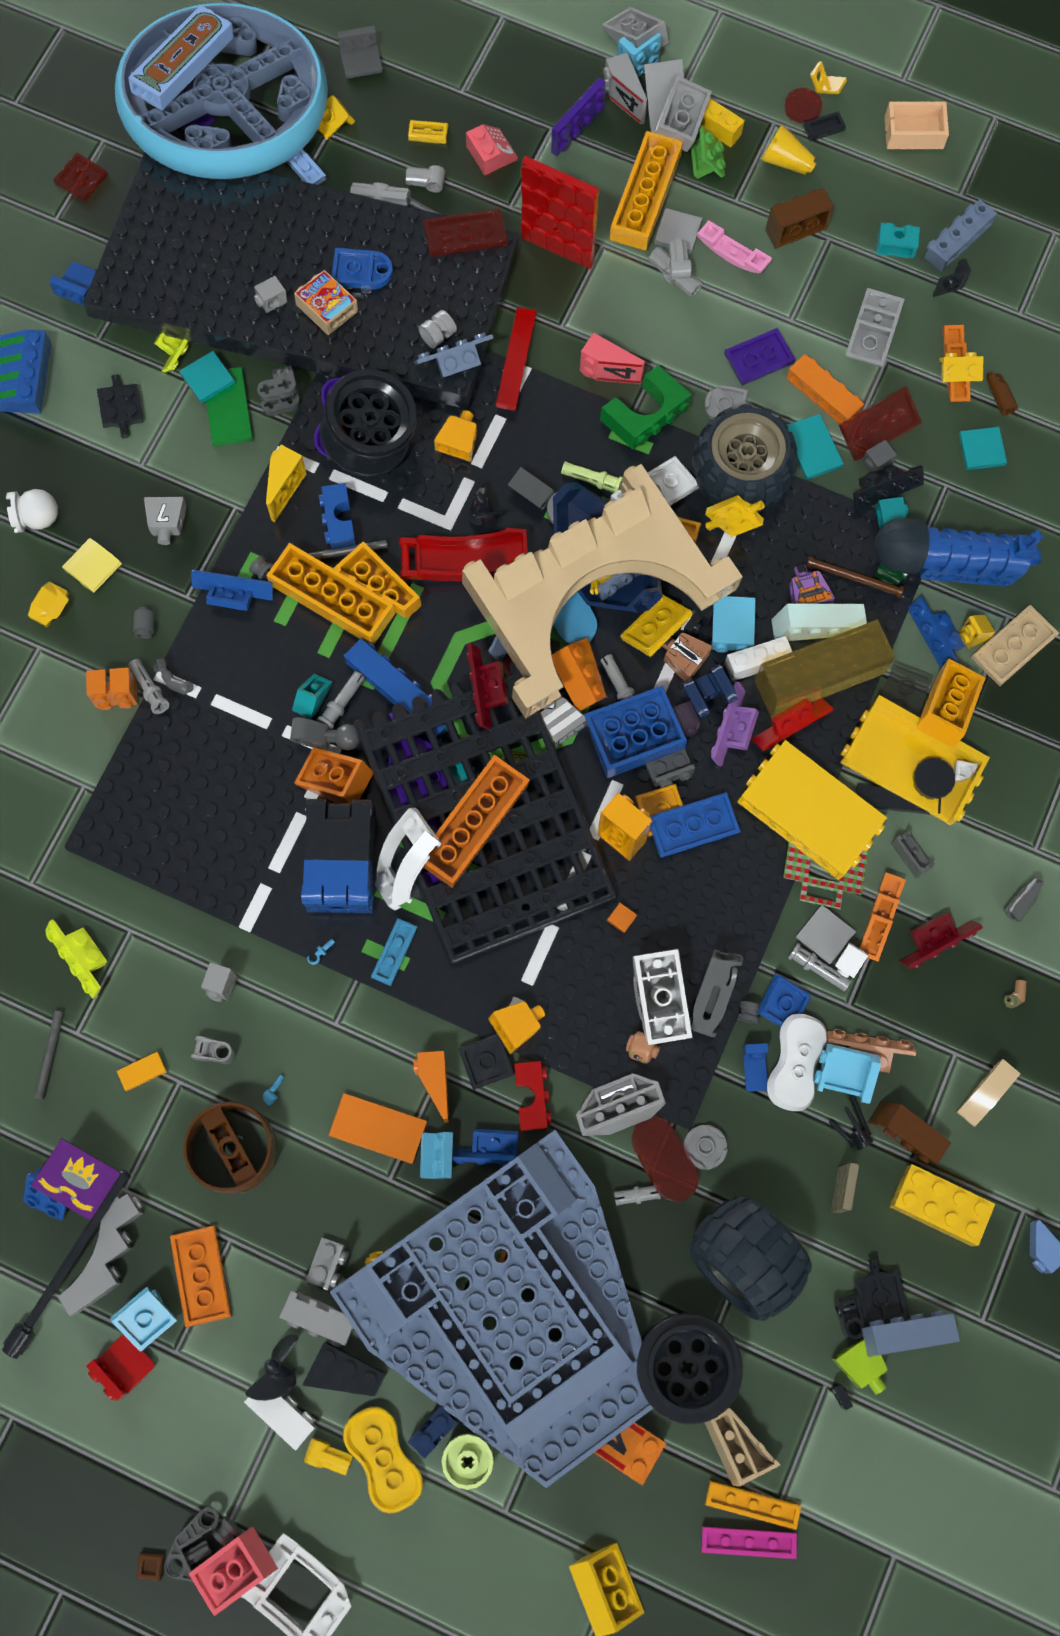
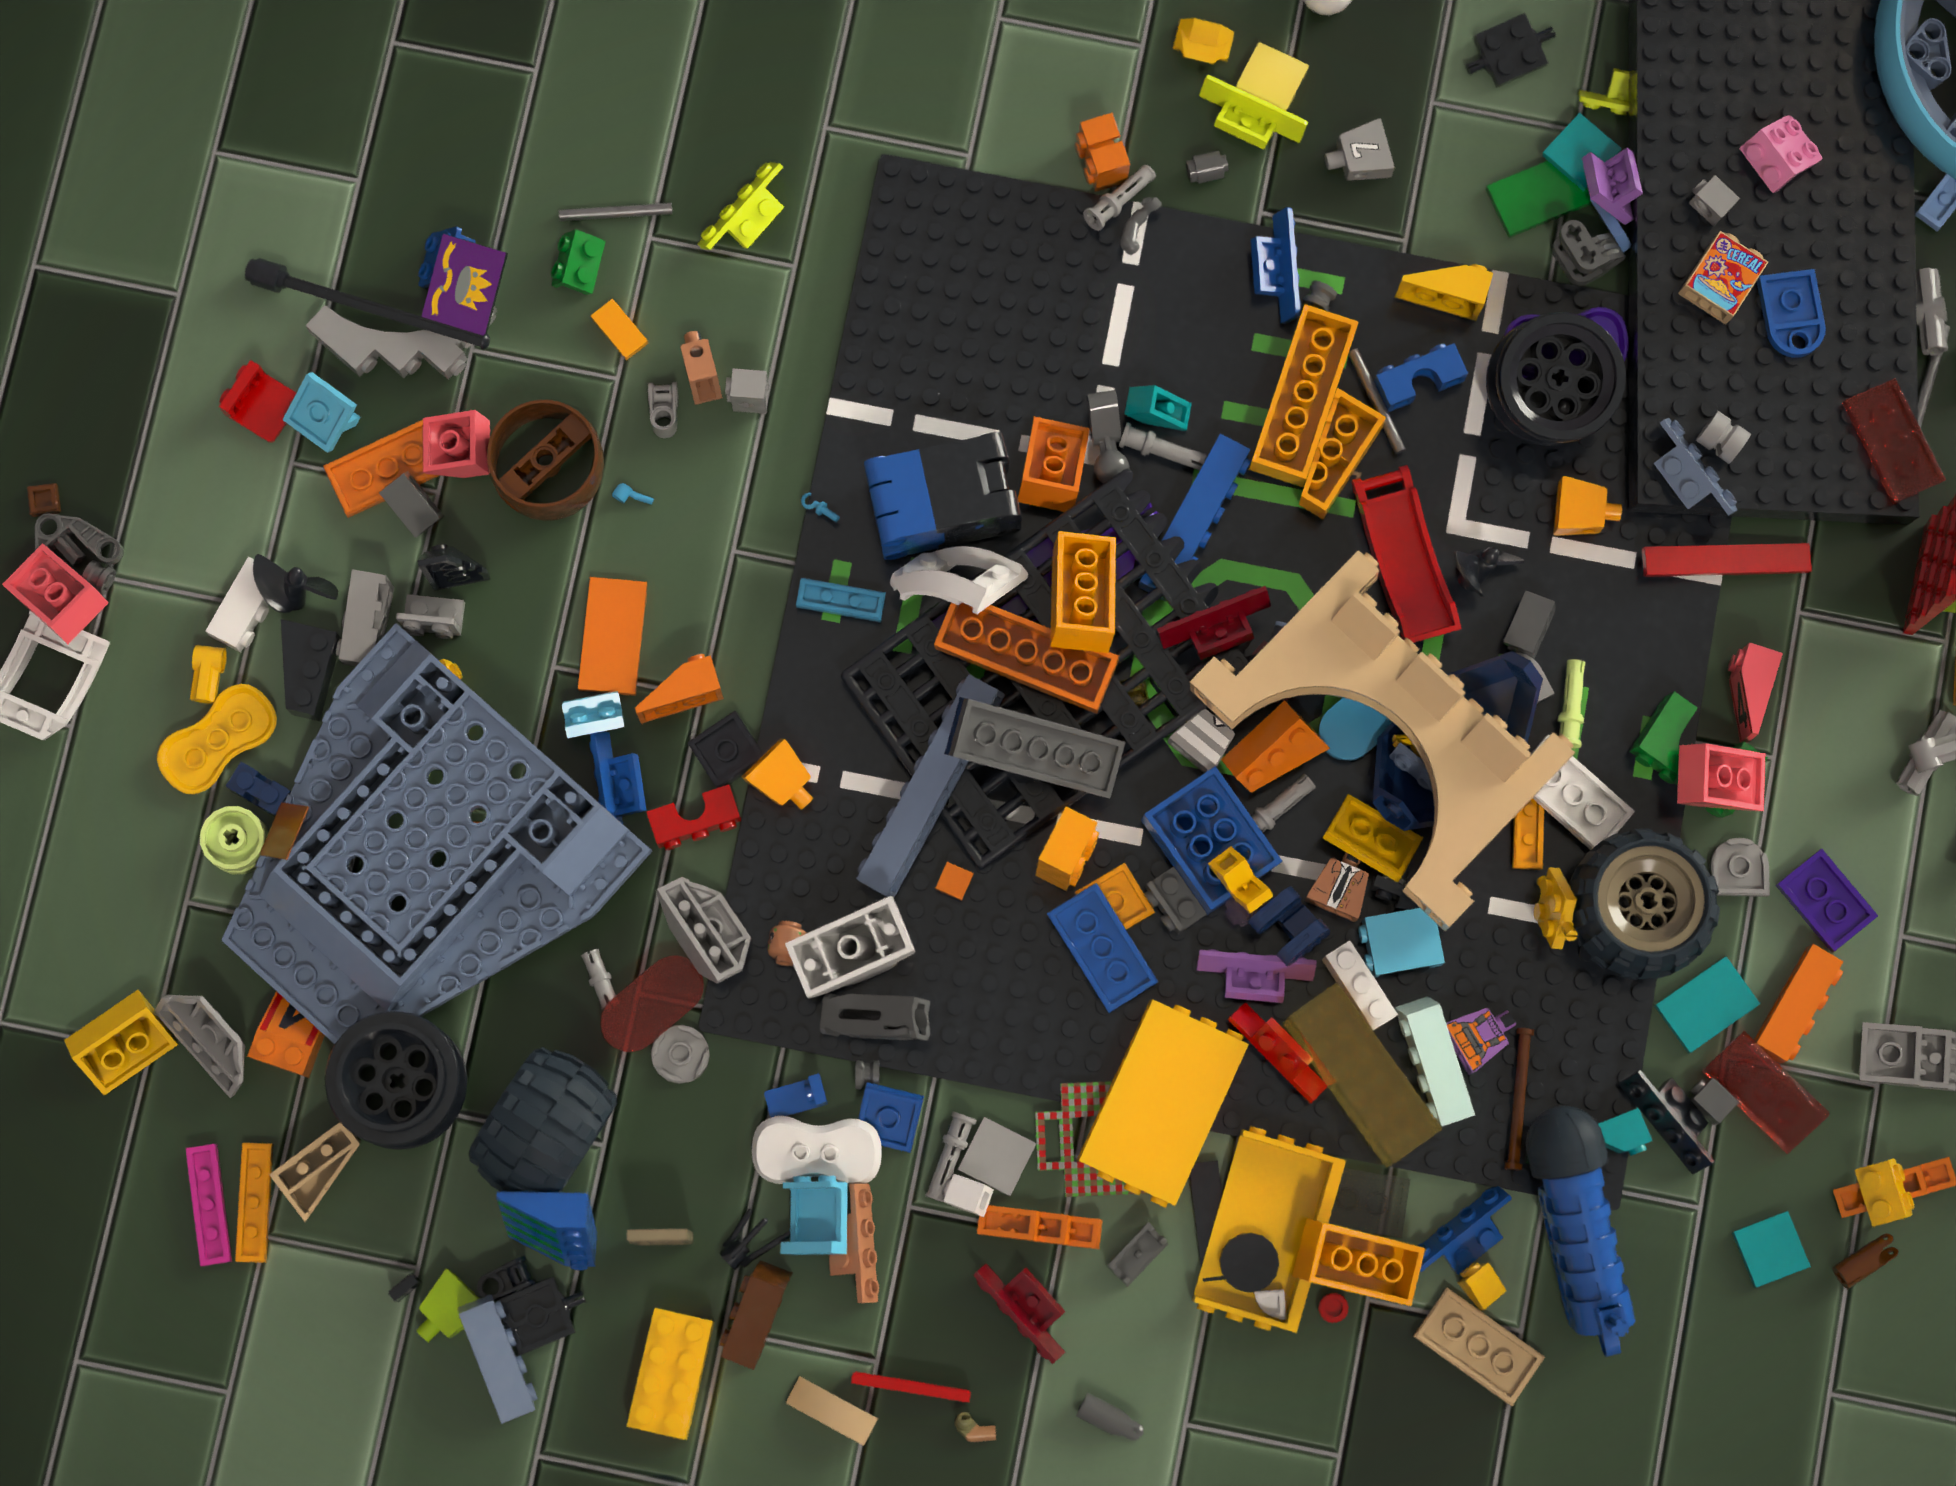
camera: 75 degrees right, 5 degrees up
none -> light grey wedge [154,995,245,1098]
none -> dark orange piece [260,802,309,860]
none -> dark grey hinge [379,471,444,538]
none -> black wedge [418,544,491,591]
none -> coral slope [423,410,490,478]
none -> blue slope [496,1192,597,1270]
none -> green bracket [551,229,606,295]
none -> nougat torso [680,331,722,405]
none -> red tile [851,1372,971,1402]
none -> sand blue brick [856,674,1005,898]
none -> dark grey piece [944,697,1125,799]
none -> light orange brick [1050,531,1116,653]
none -> neon yellow bracket [1199,75,1308,150]
none -> yellow slope [1208,846,1273,913]
none -> red tile [1318,1293,1348,1323]
none -> medium lavender bracket [1582,148,1643,225]
none -> medium blue tile [1590,199,1631,252]
none -> coral slope [1677,743,1766,811]
none -> bright pink bracket [1739,115,1822,193]

